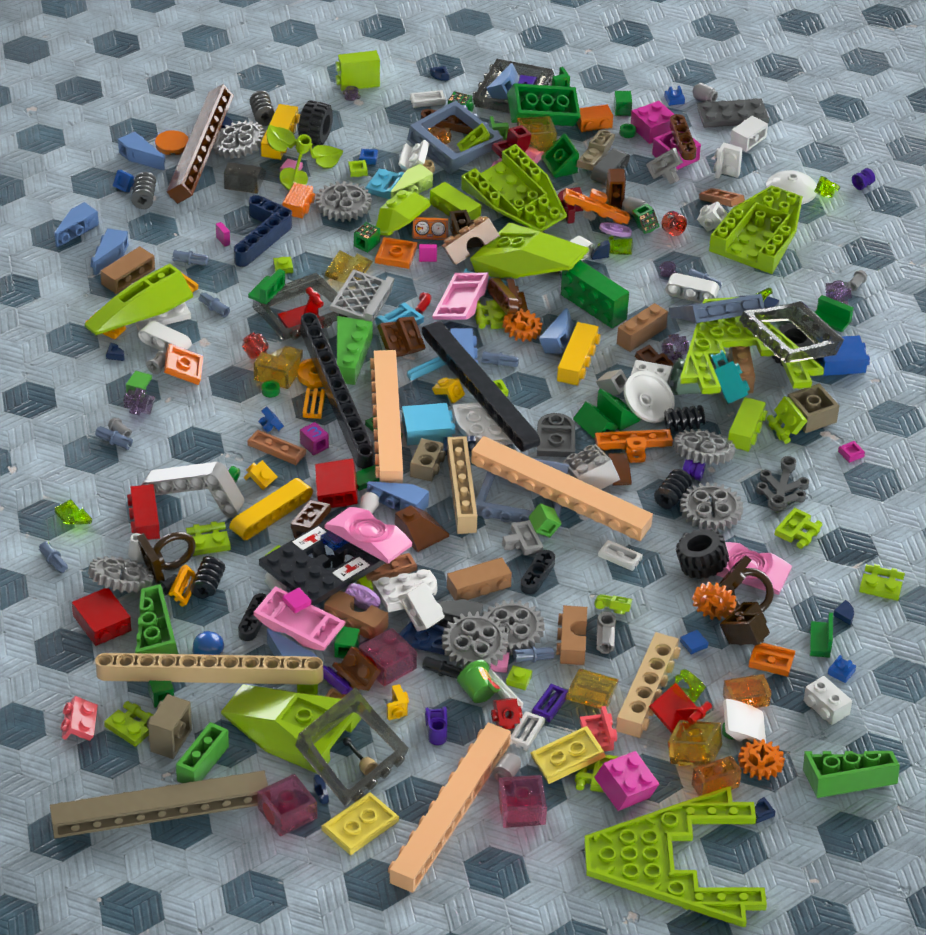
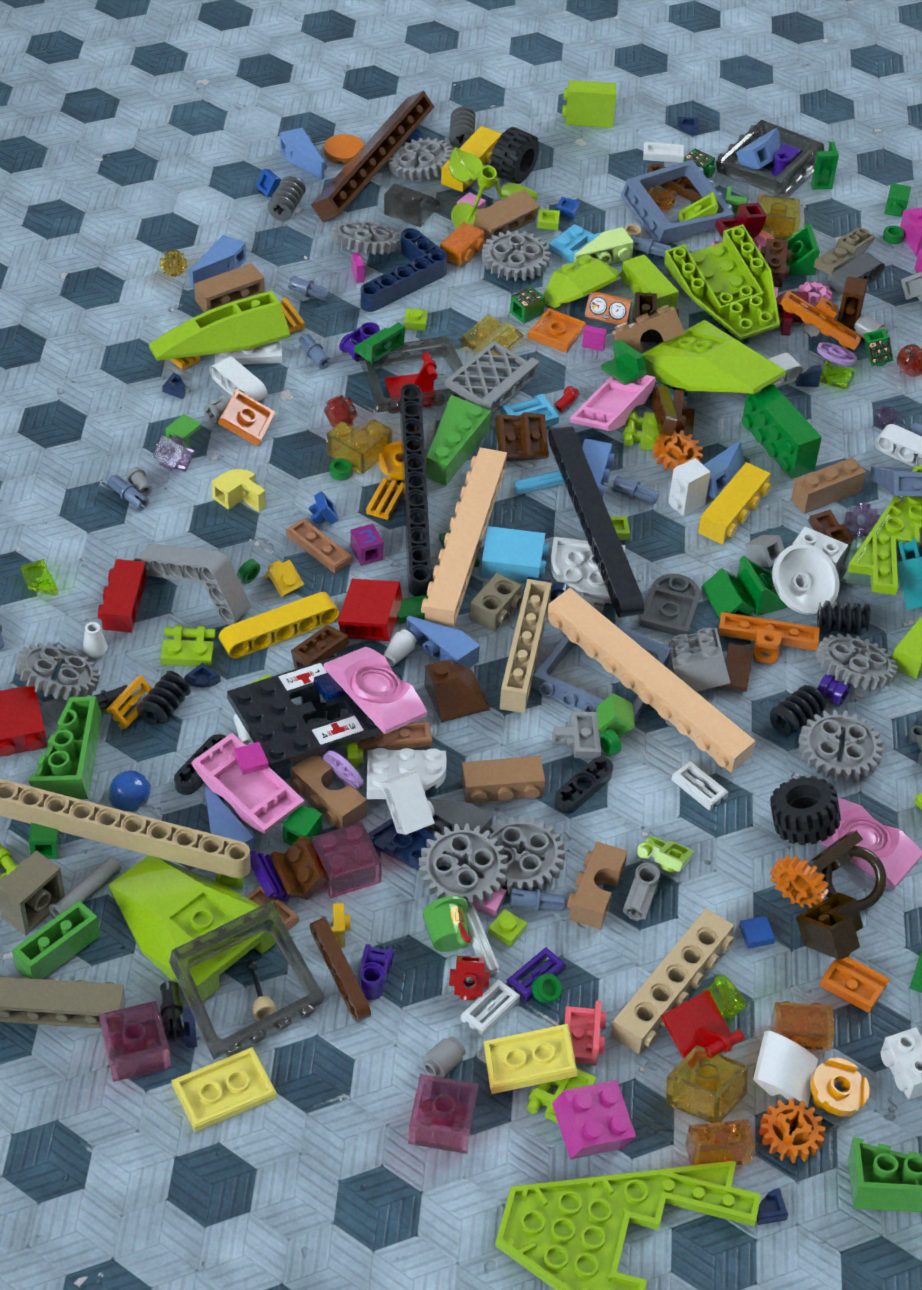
camera: 15 degrees right, 5 degrees up
medium blue slope [55,202,99,247] -> none
dark brown tile [136,532,196,584] -> none
plate [343,86,361,101] -> none
light nougat brick [388,722,511,893] -> none
white bracket [398,140,429,171] -> none
black axle [422,656,462,679] -> none
yellow bracket [432,377,465,403] -> none
green brick [507,83,581,126] -> none
clear yellow slope [566,669,619,709] -> none
orange brick [576,104,613,132] -> none
none -> light grey pin [49,856,122,918]
none -> clear yellow gear [160,250,187,277]
none -> black pin [160,981,183,1039]
none -> dark blue tile [184,663,221,688]
none -> light yellow brick [211,469,266,512]
none -> reddish brown beam [310,917,371,1022]
none -> light grey gear [331,220,400,255]
none -> dark purple piece [339,322,380,362]
none -> medium nougat brick [473,190,540,241]
none -> green tile [532,974,562,1003]
none -> green tile [600,729,622,756]
none -> green panel [601,340,647,385]
none -> sand blue axle [631,235,671,257]
none -> white brick [668,458,710,517]
none -> reddish brown brick [760,238,791,287]
none -> bright pink gear [798,281,832,306]
none -> light orange plate [810,1058,870,1117]

